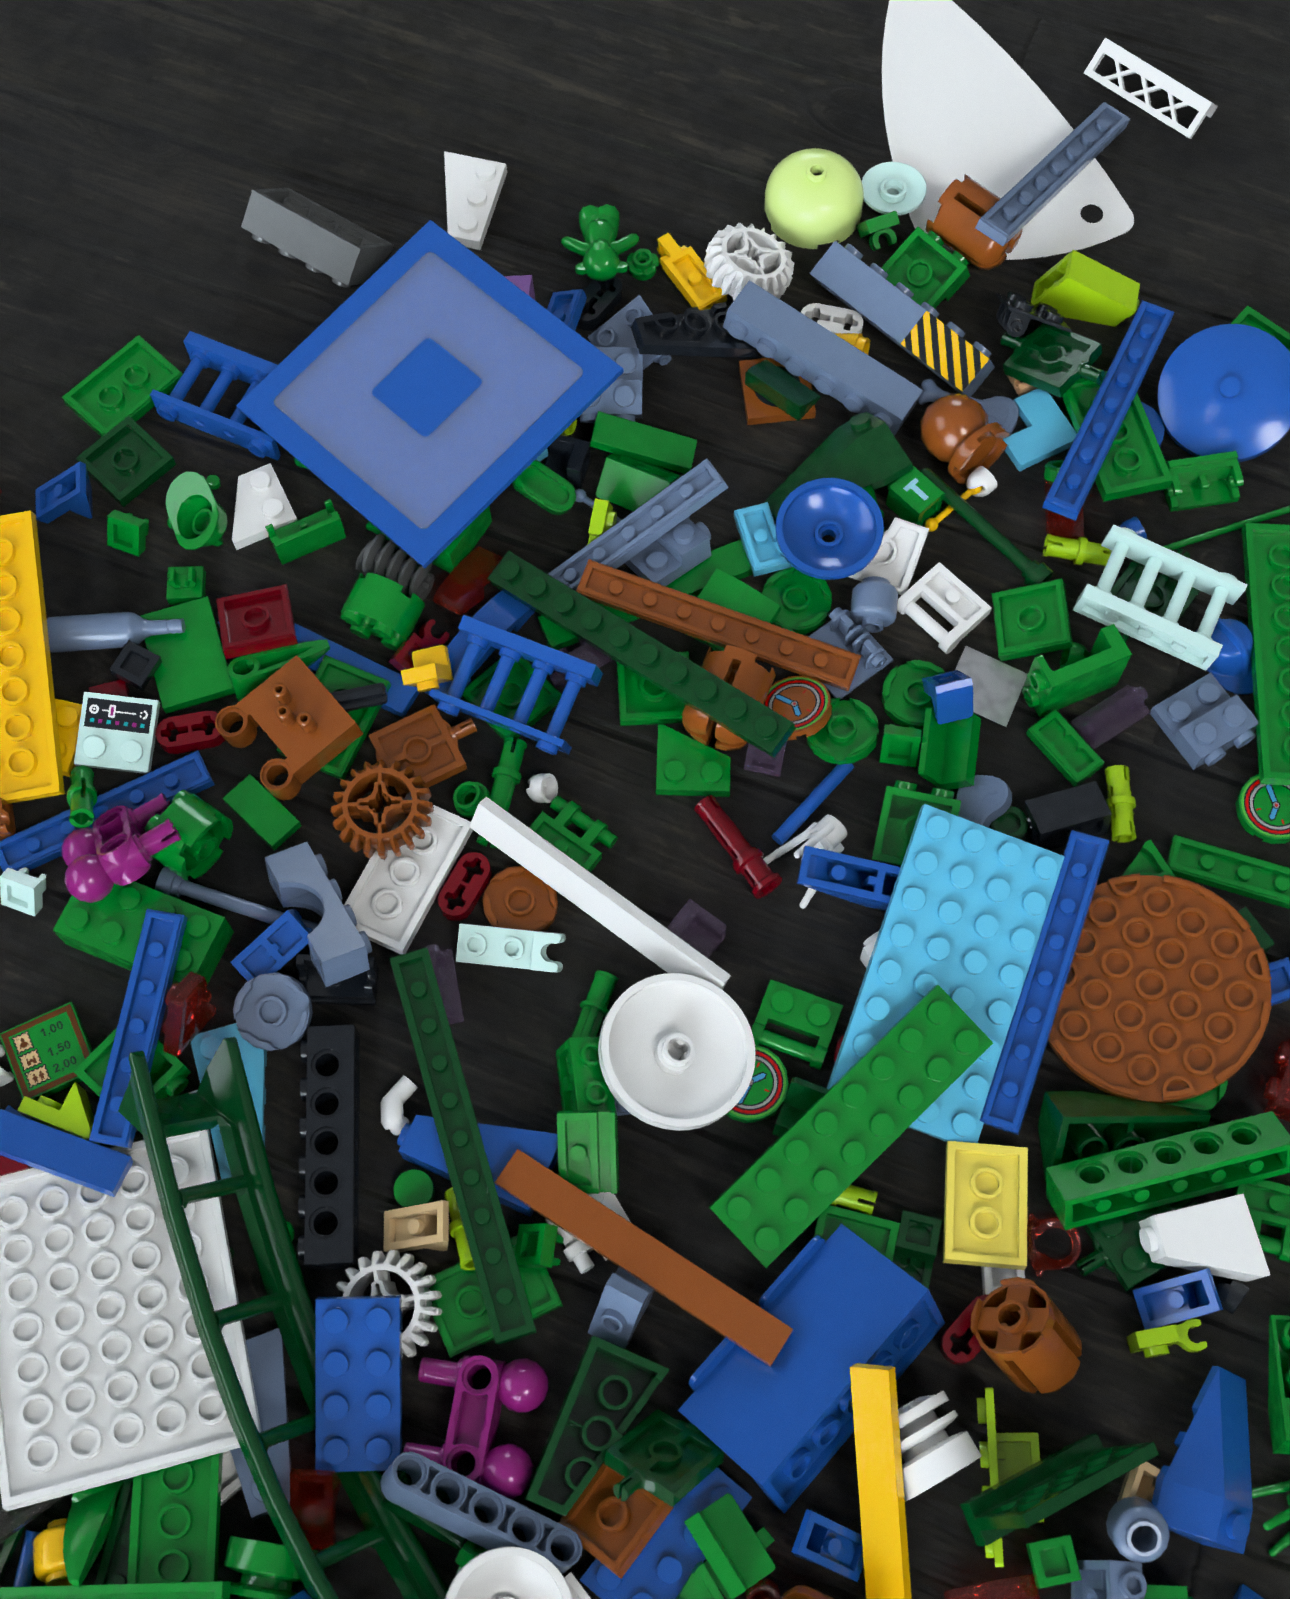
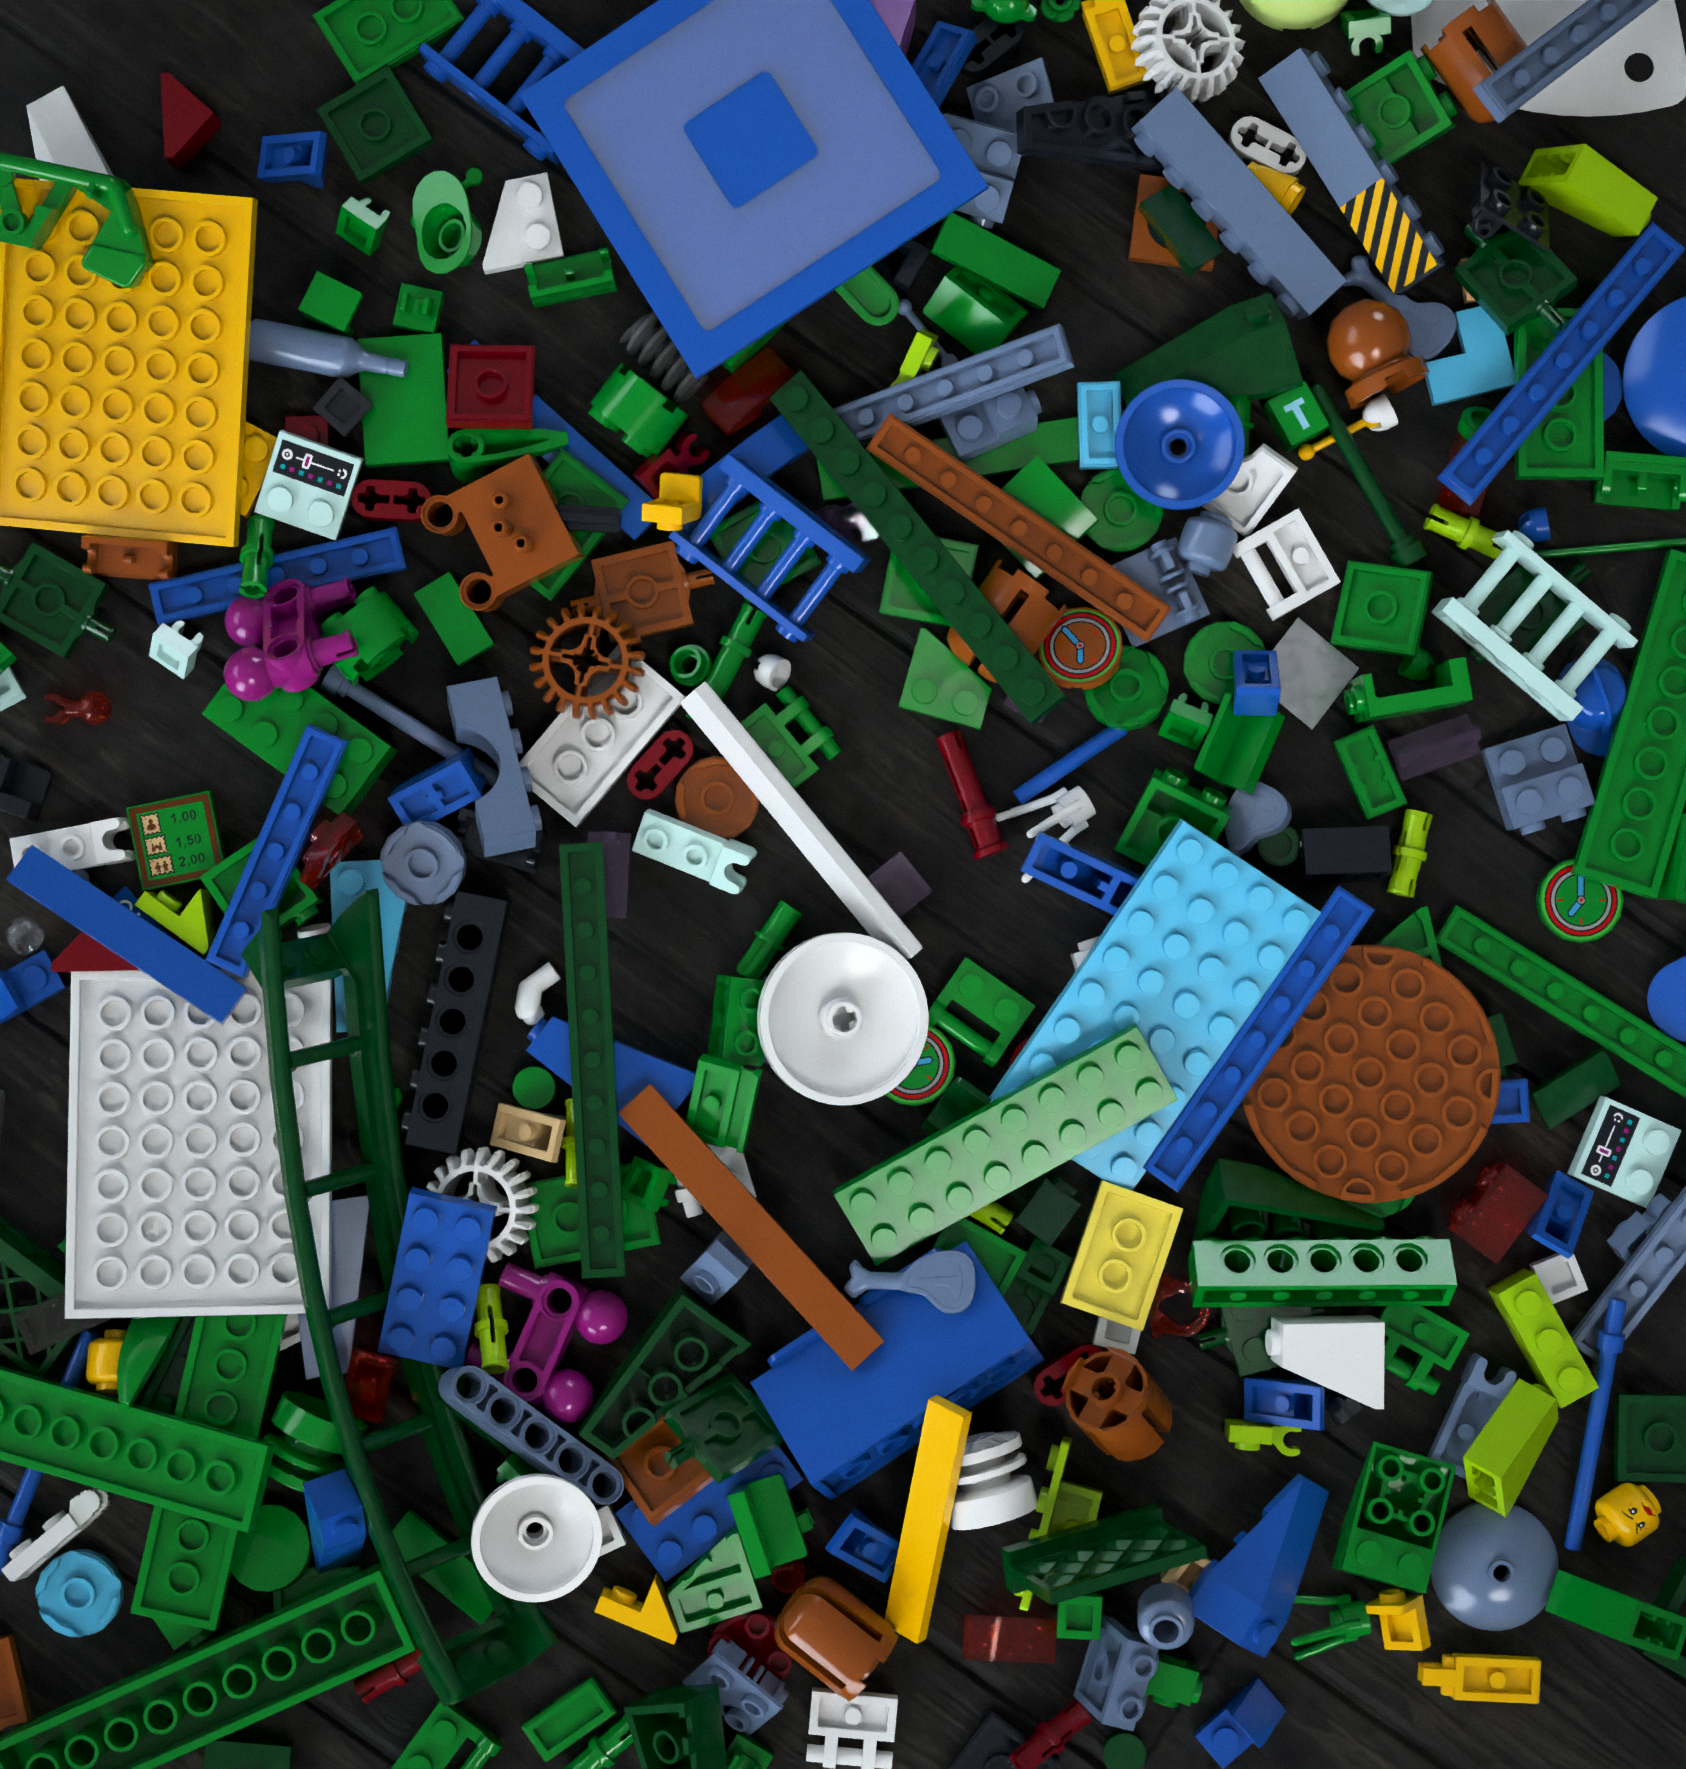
camera: 15 degrees right, 20 degrees up
none -> green panel [298,271,363,338]
none -> lime pin [473,1284,509,1374]
none -> sand blue piece [844,1250,976,1314]
none -> clear green brick [1013,1176,1081,1246]

